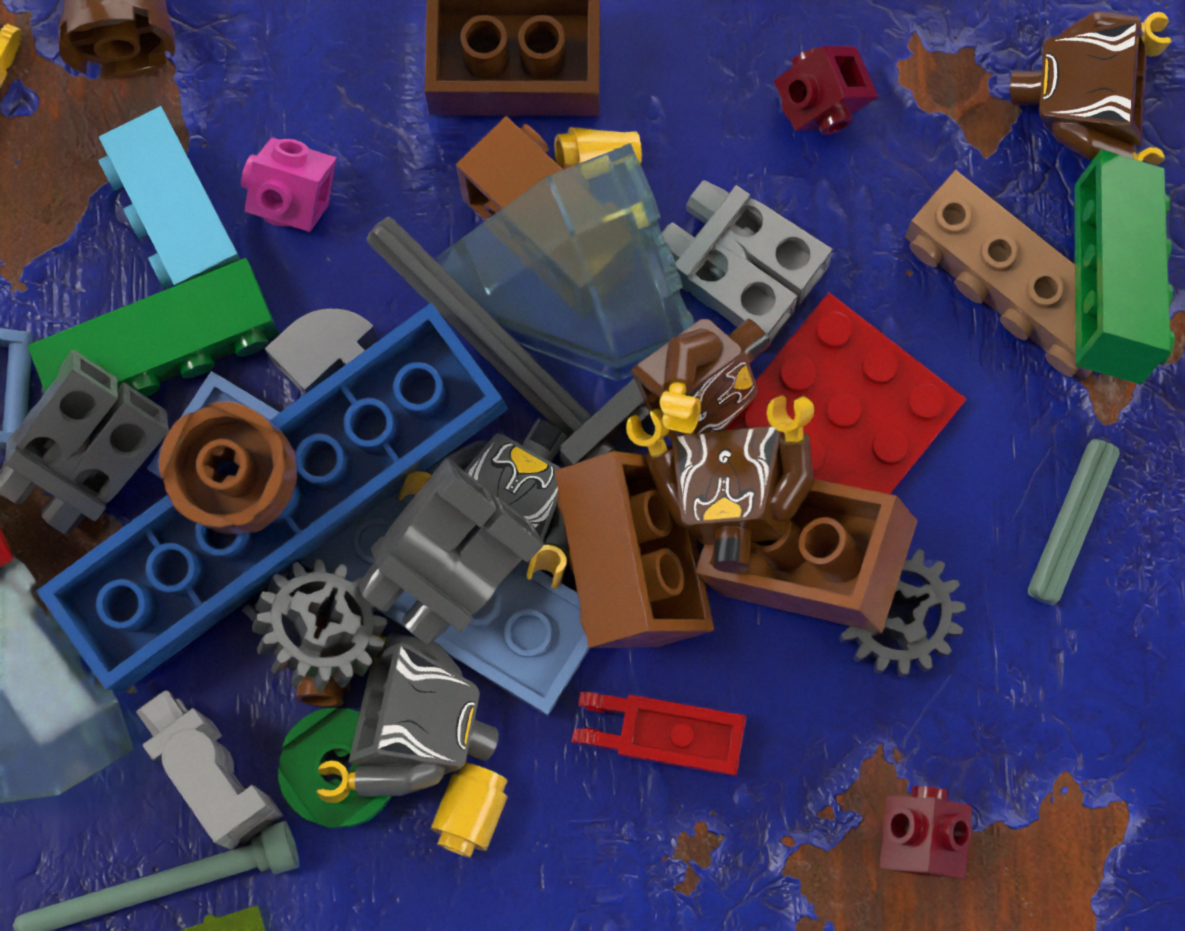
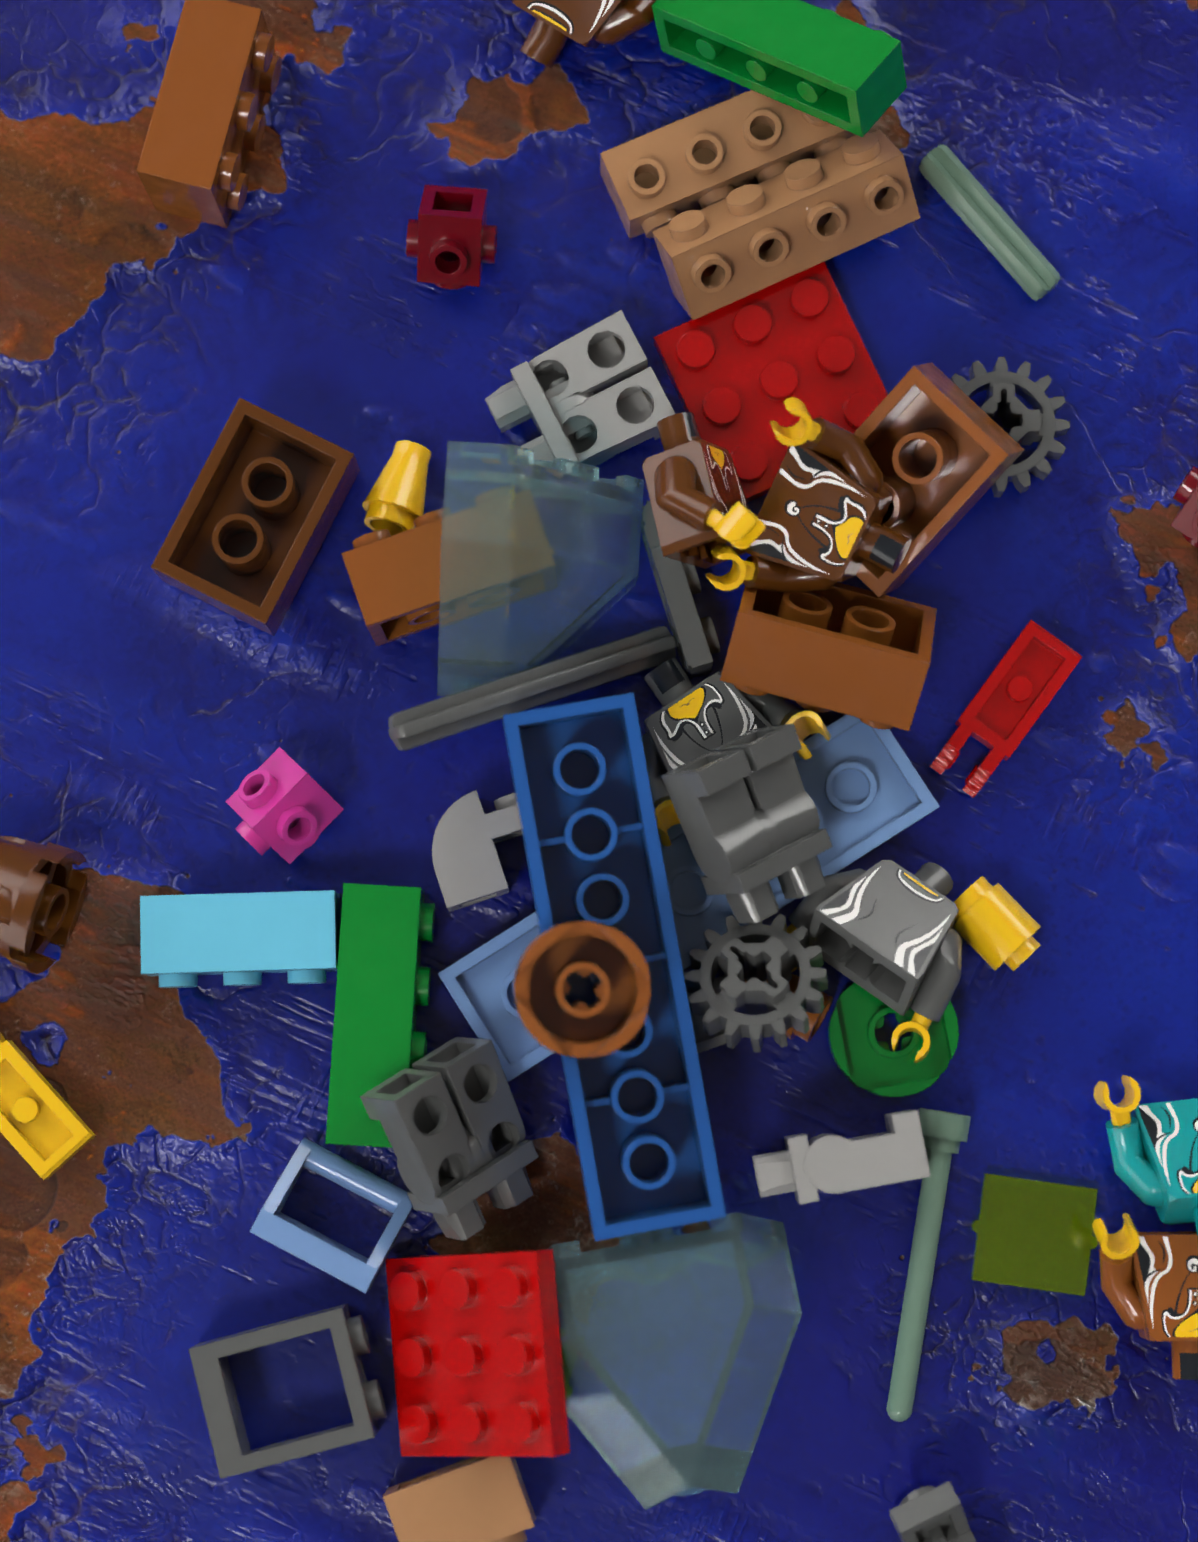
camera: 65 degrees left, 5 degrees up
none -> medium nougat brick [652,130,920,320]

